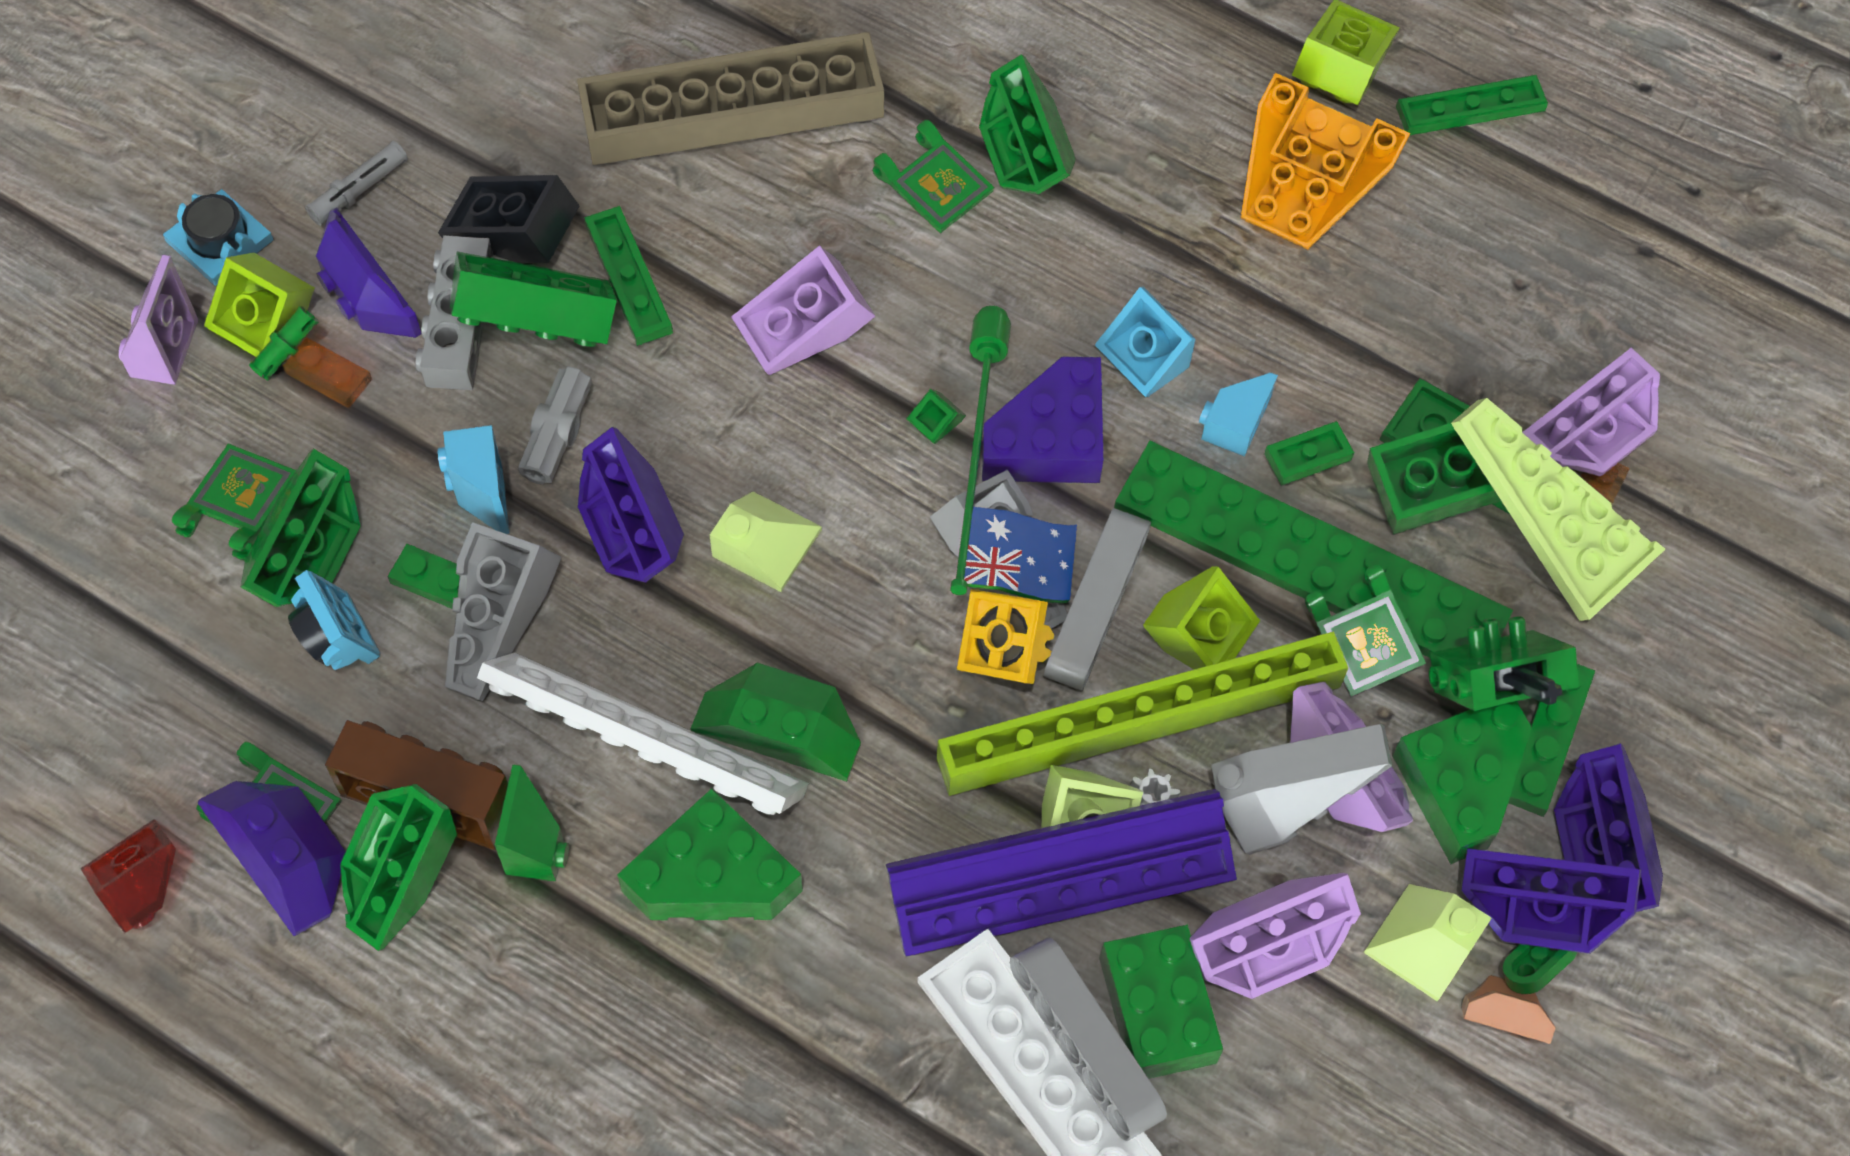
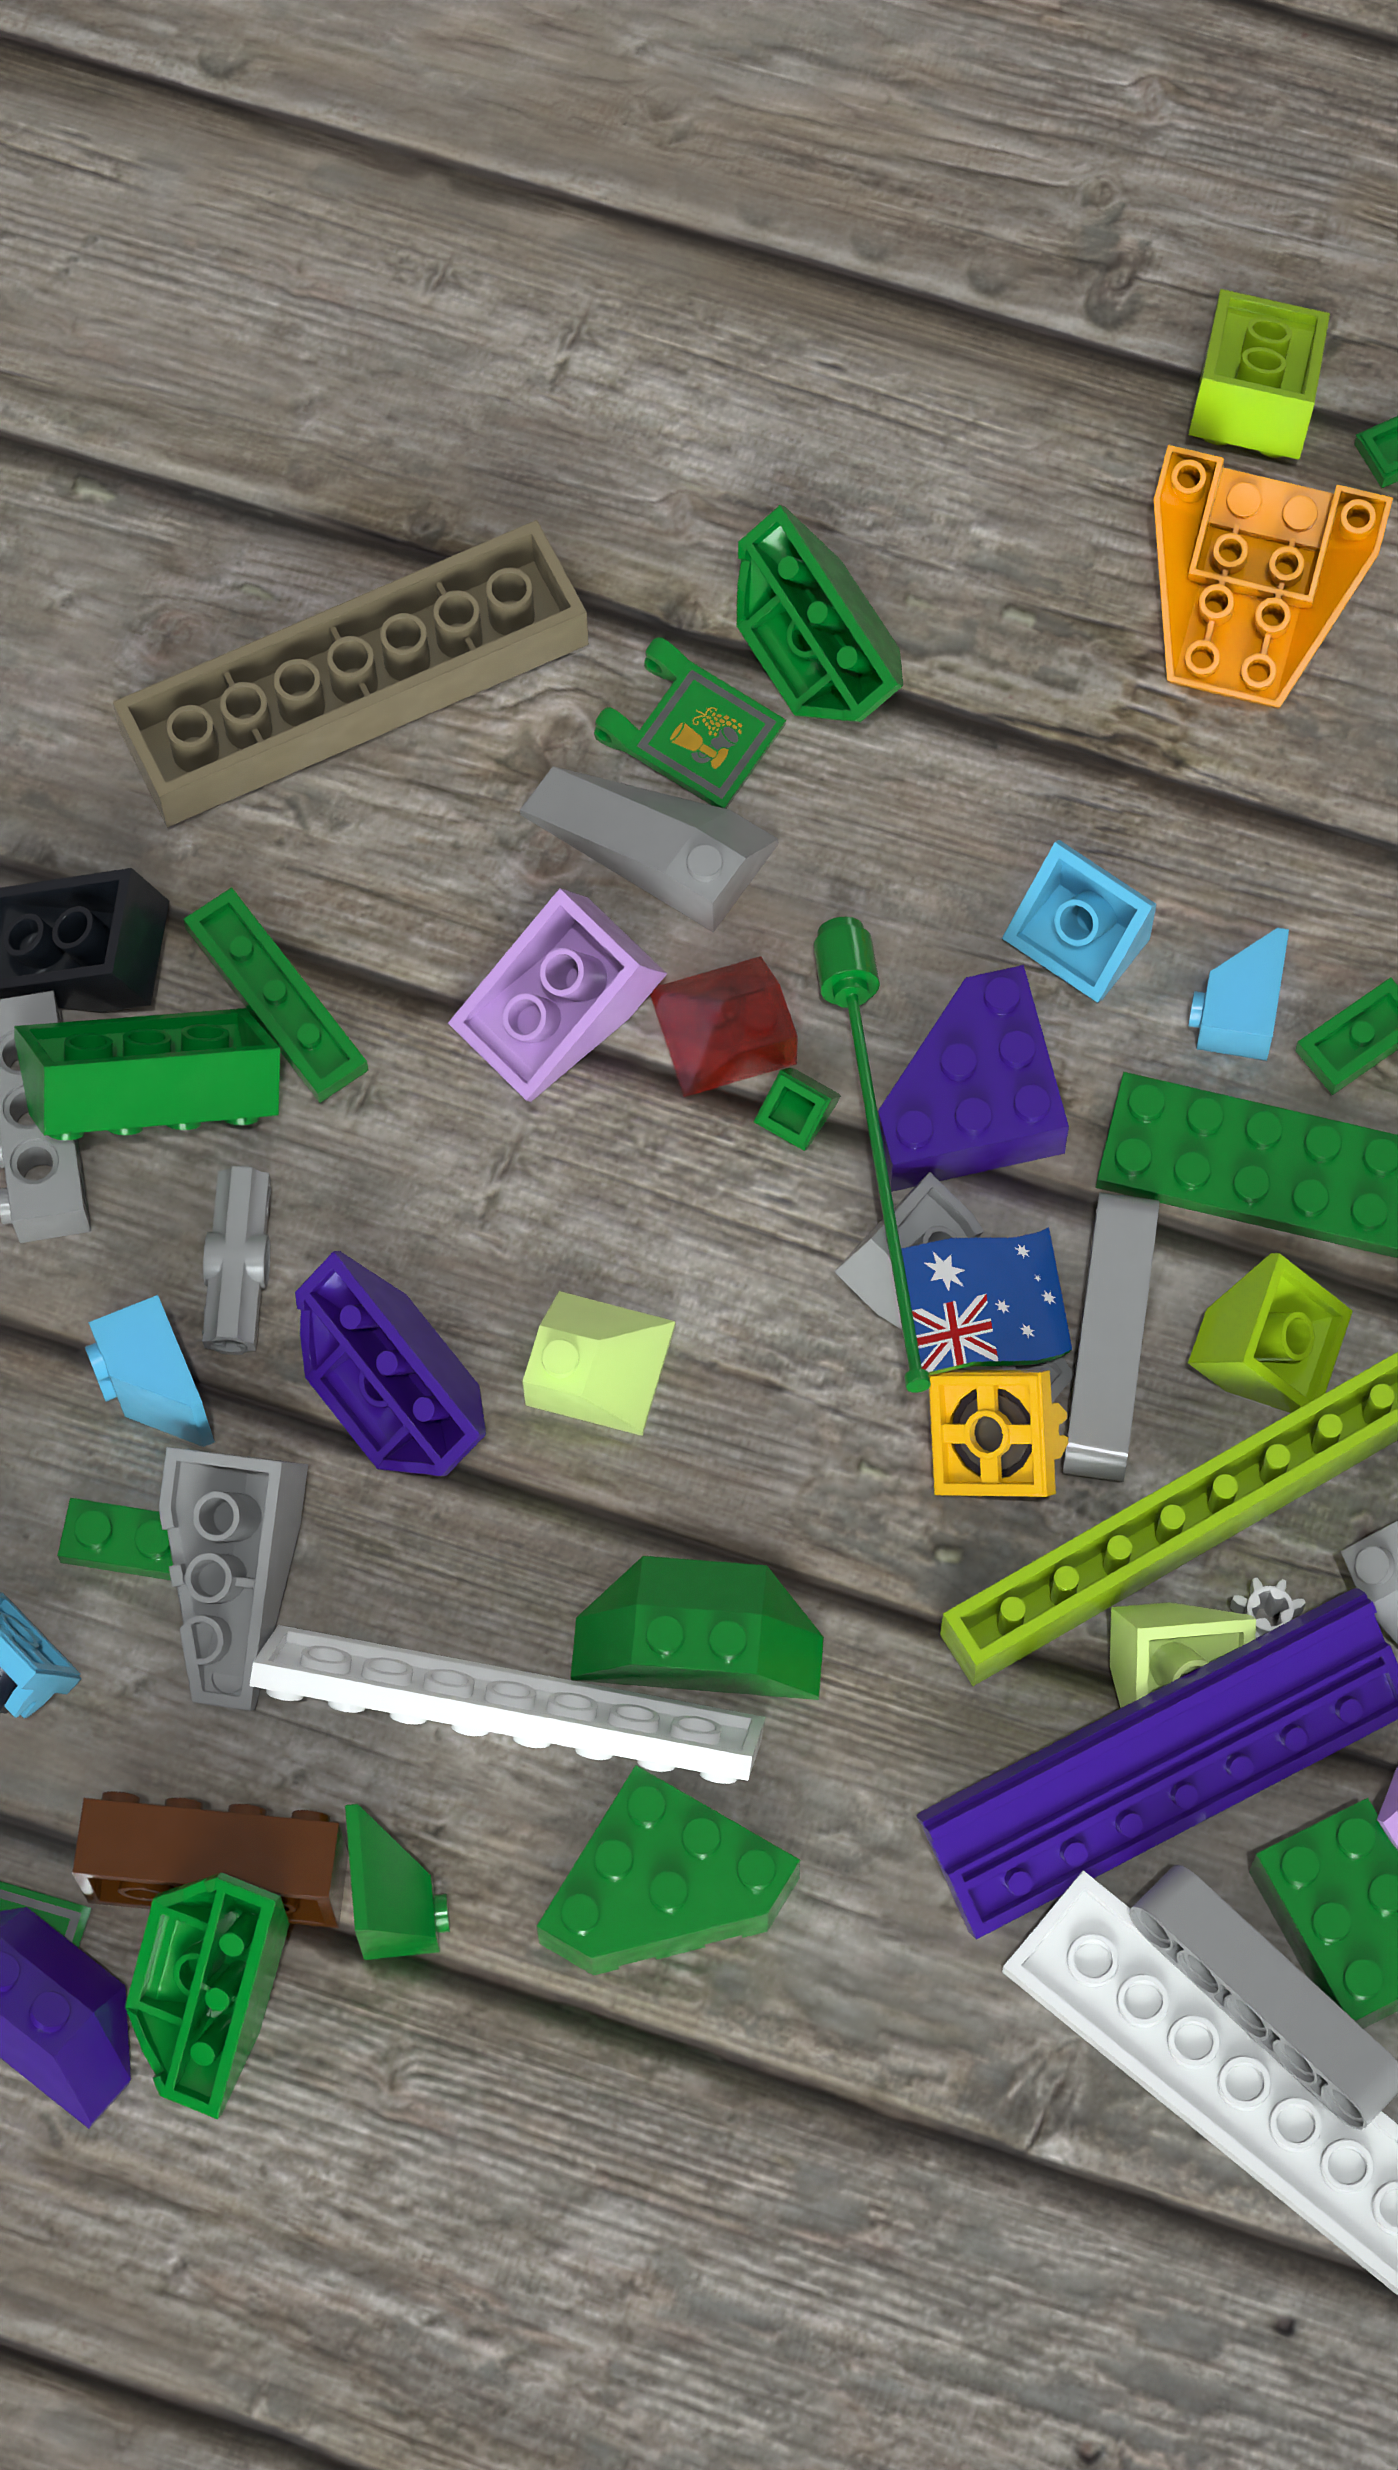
camera: 10 degrees left, 5 degrees up
none -> light grey wedge [520,766,779,932]
none -> clear red slope [649,956,798,1097]

